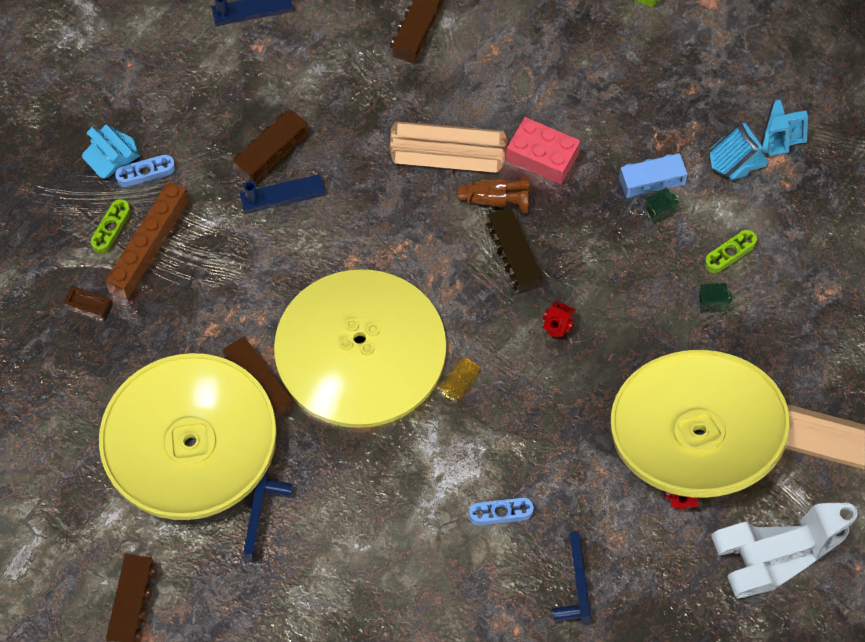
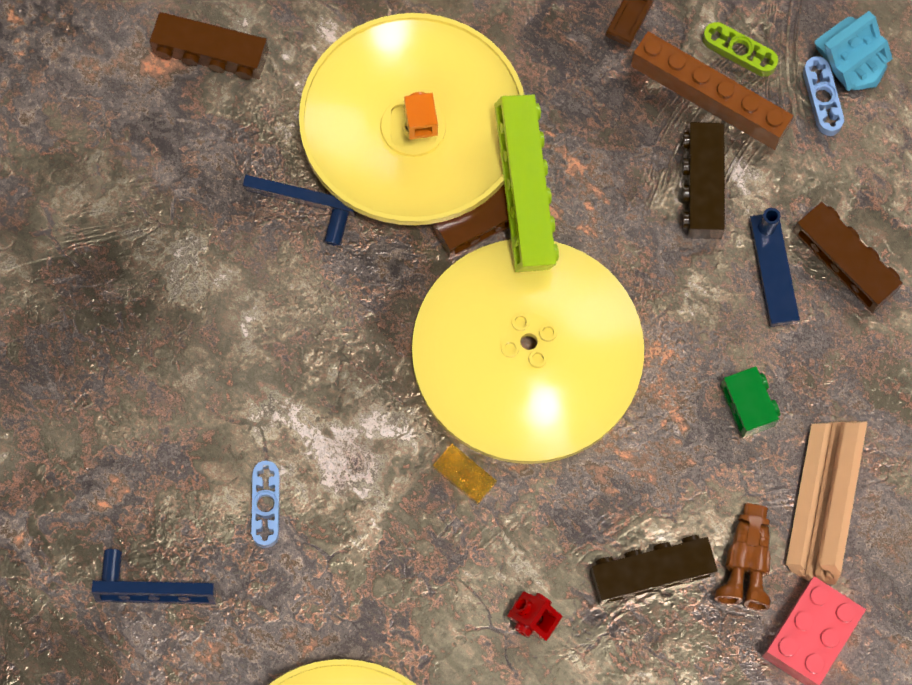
camera: 95 degrees right, 10 degrees up
none -> orange brick [404,92,438,140]
none -> lime brick [494,94,559,272]
none -> dark brown brick [682,122,725,240]
none -> green brick [720,366,780,438]

